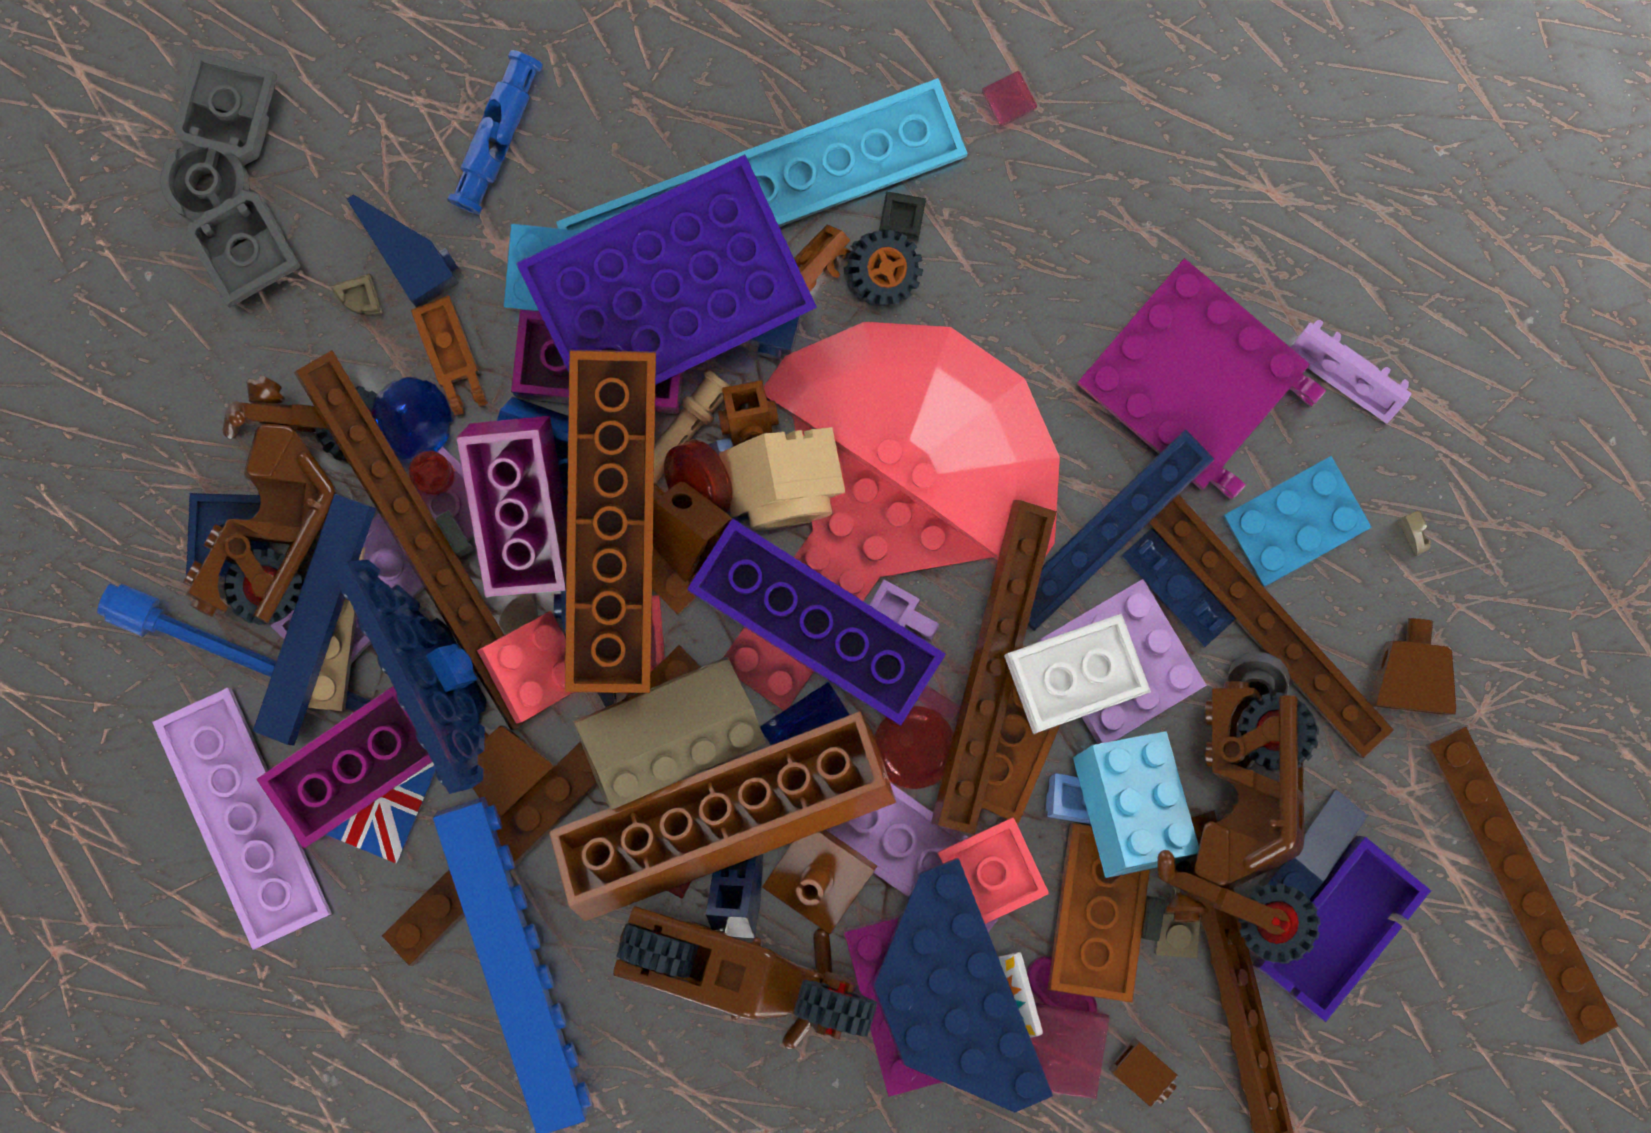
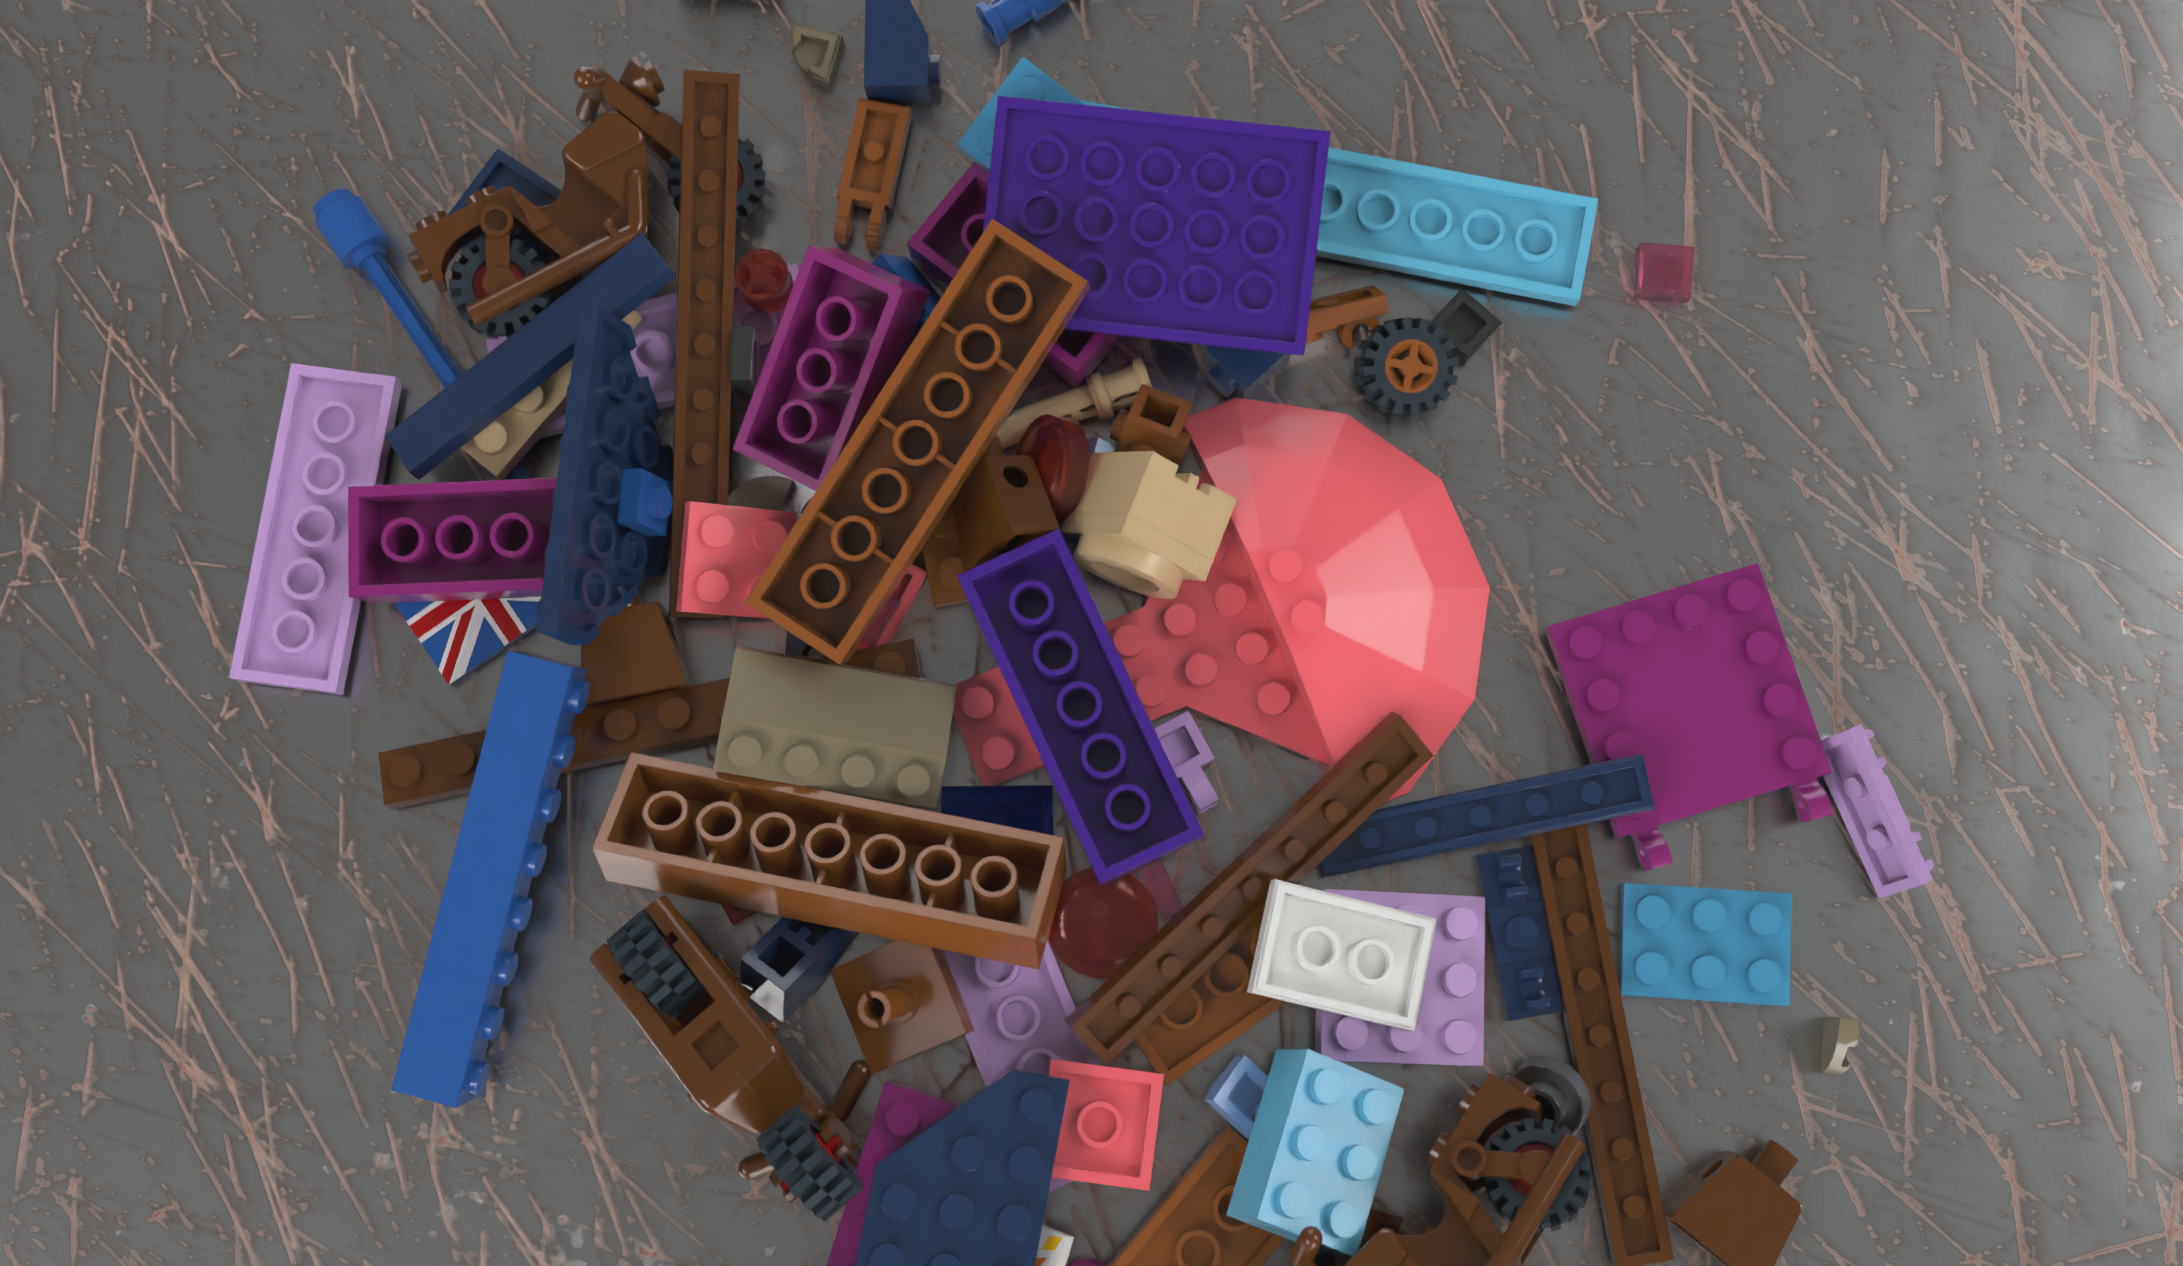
camera: 35 degrees right, 5 degrees down
clear blue tile [372,377,452,460] -> none

